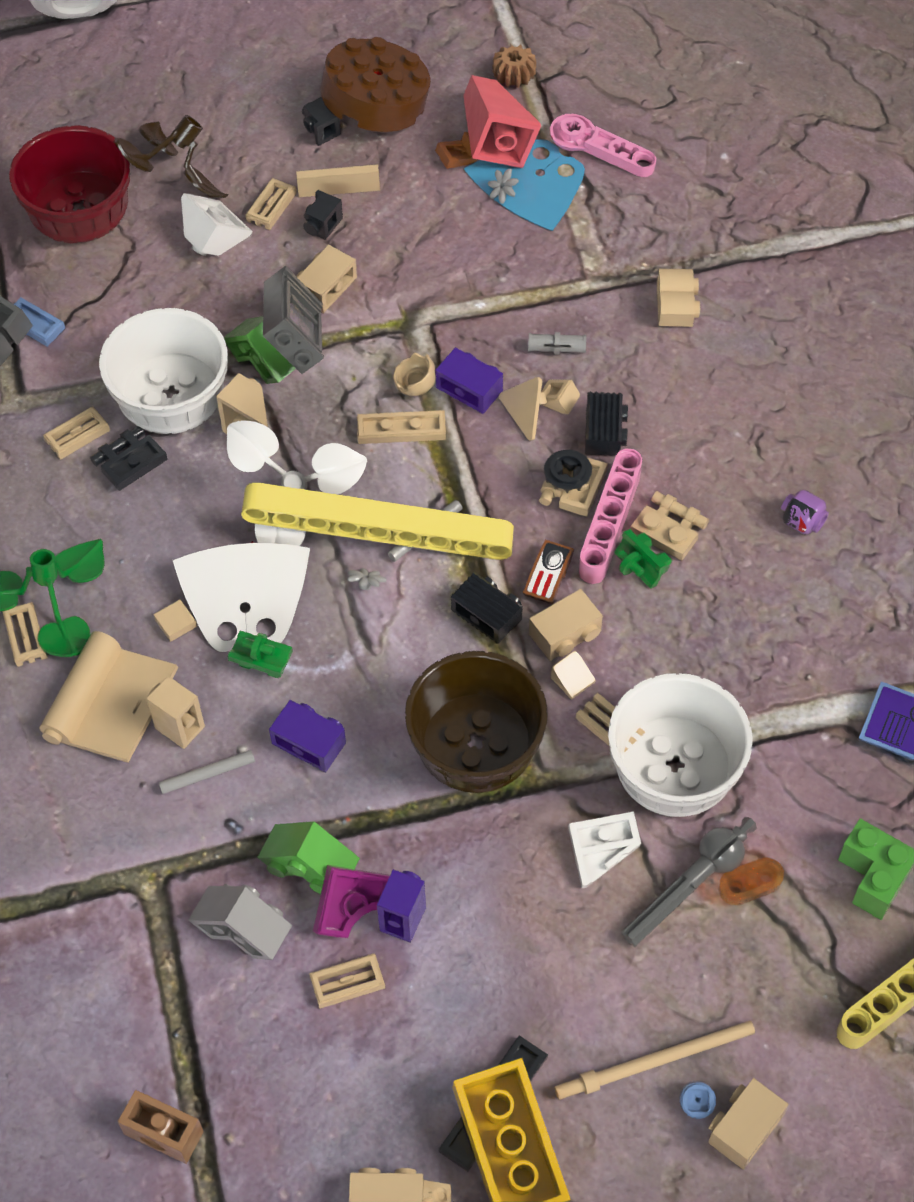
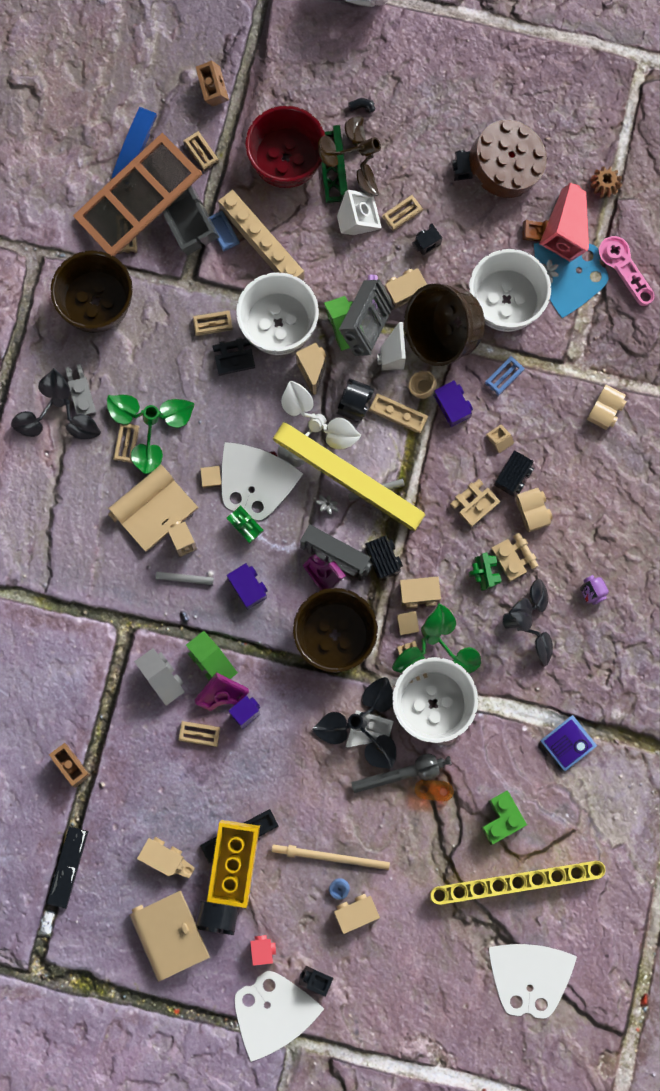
camera: 25 degrees right, 20 degrees up
tan tile [296,165,380,197] -> none
tan piece [499,377,547,441] -> none
slope [523,539,574,605] -> none
light grey pin [528,332,586,355] -> none
black gear [544,450,592,493] -> none
bright pink beam [579,448,642,584] -> none
none -> tan brick [218,190,304,280]
none -> dark grey door [300,524,372,581]
none -> magenta tile [303,554,346,590]
none -> black plant [312,677,397,769]
none -> dark green fence [321,125,348,203]
none -> black brick [336,378,374,422]
none -> black arm [348,98,376,113]
none -> white slope [377,322,406,371]
none -> green plant [392,603,481,674]
none -> dark brown piece [404,284,485,366]
none -> white piece [469,249,551,332]
none -> medium blue tile [485,356,525,396]
none -> black plant [503,579,553,667]
none -> tan brick [515,488,553,533]

